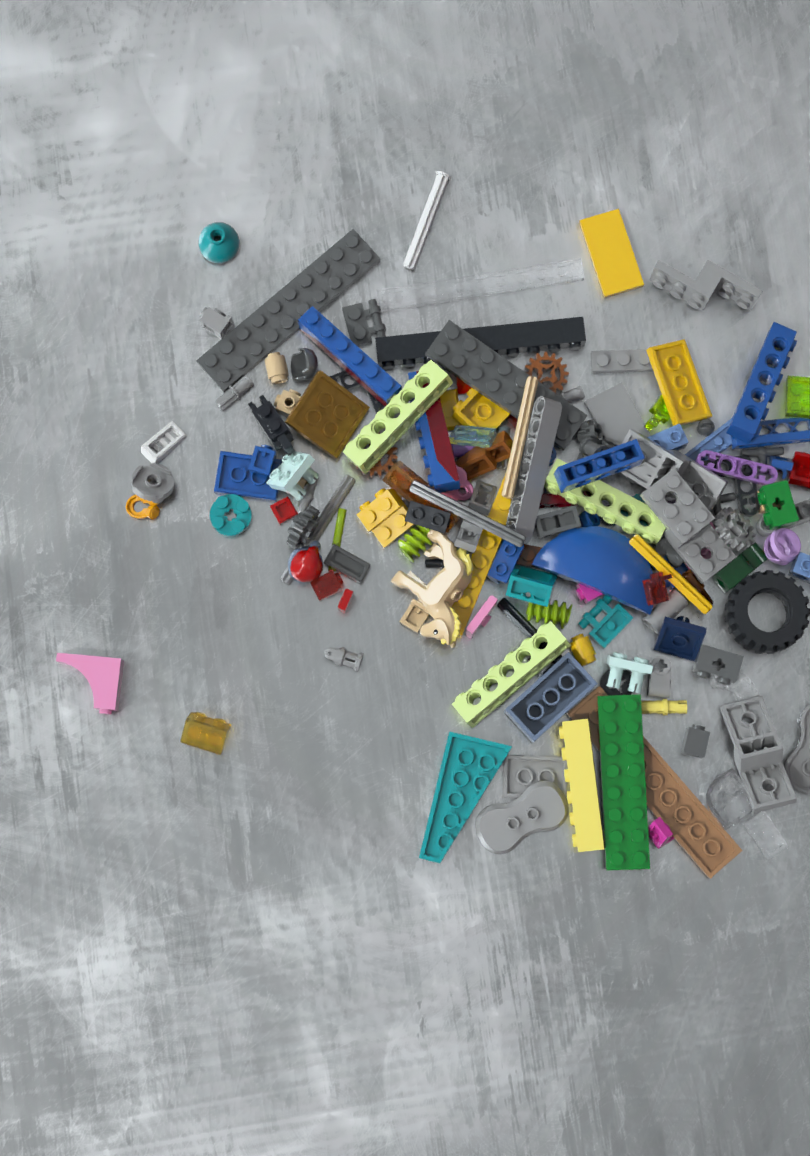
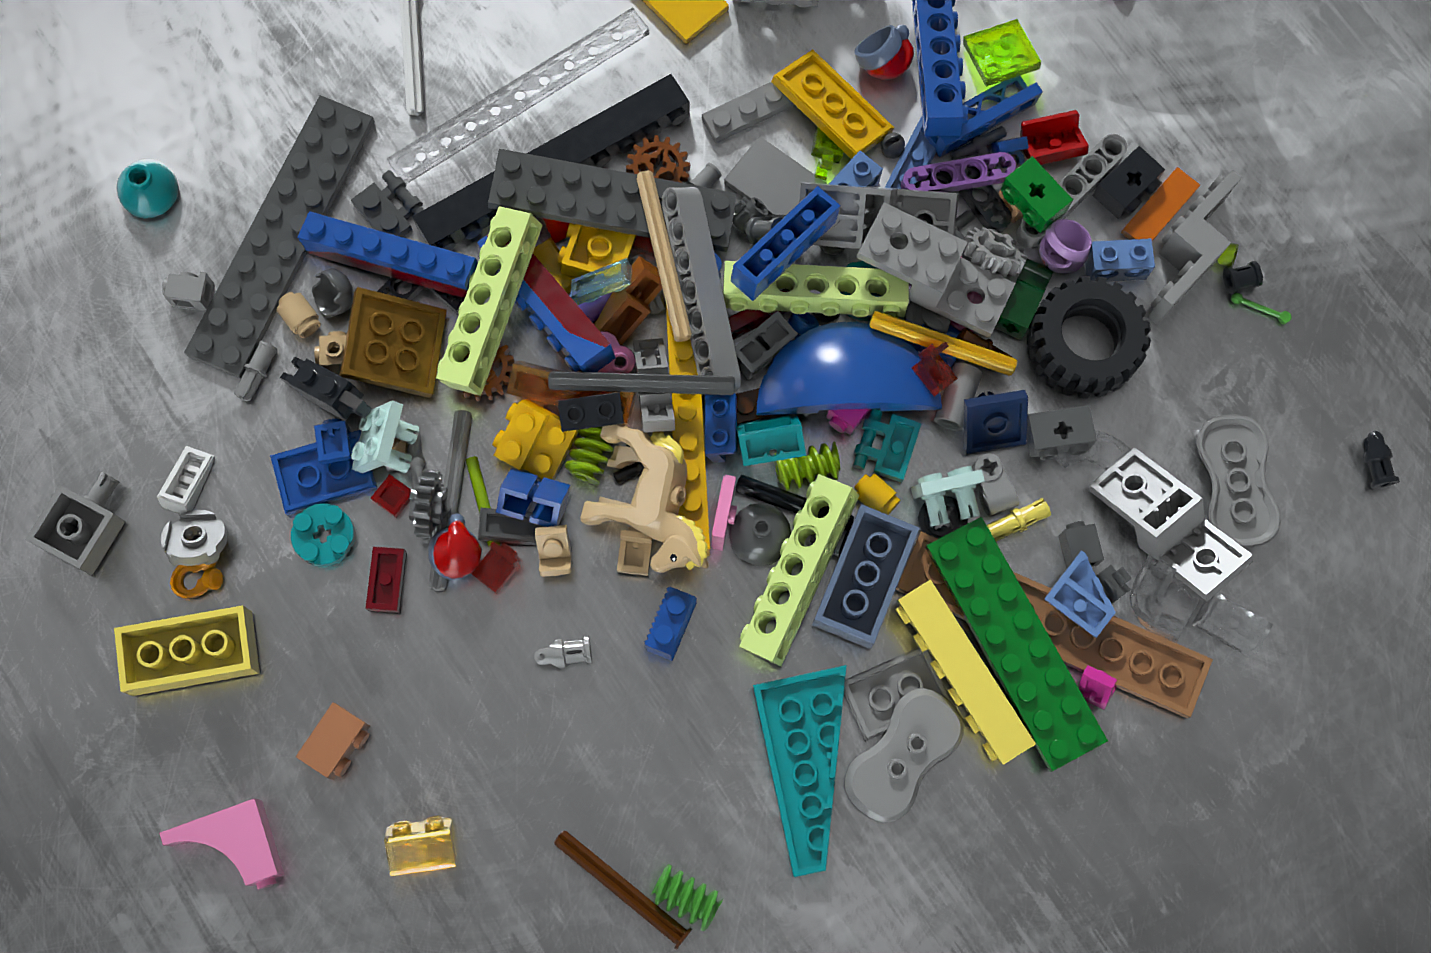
camera: 30 degrees left, 5 degrees down
red tile [338,589,354,613] -> none
none -> light grey brick [25,472,125,576]
none -> light yellow brick [114,605,260,696]
none -> nougat brick [296,702,370,780]
none -> dark red plate [365,547,406,613]
none -> blue piece [496,468,570,527]
none -> tan bracket [535,525,572,577]
none -> reddish brown axle [554,831,692,950]
none -> blue brick [644,587,697,661]
none -> bright green piece [650,864,724,931]
none -> dark grey cylinder [729,503,791,567]
none -> sand blue piece [854,25,914,81]
none -> medium blue wing [1044,550,1116,638]
none -> dark grey gear [1096,565,1132,604]

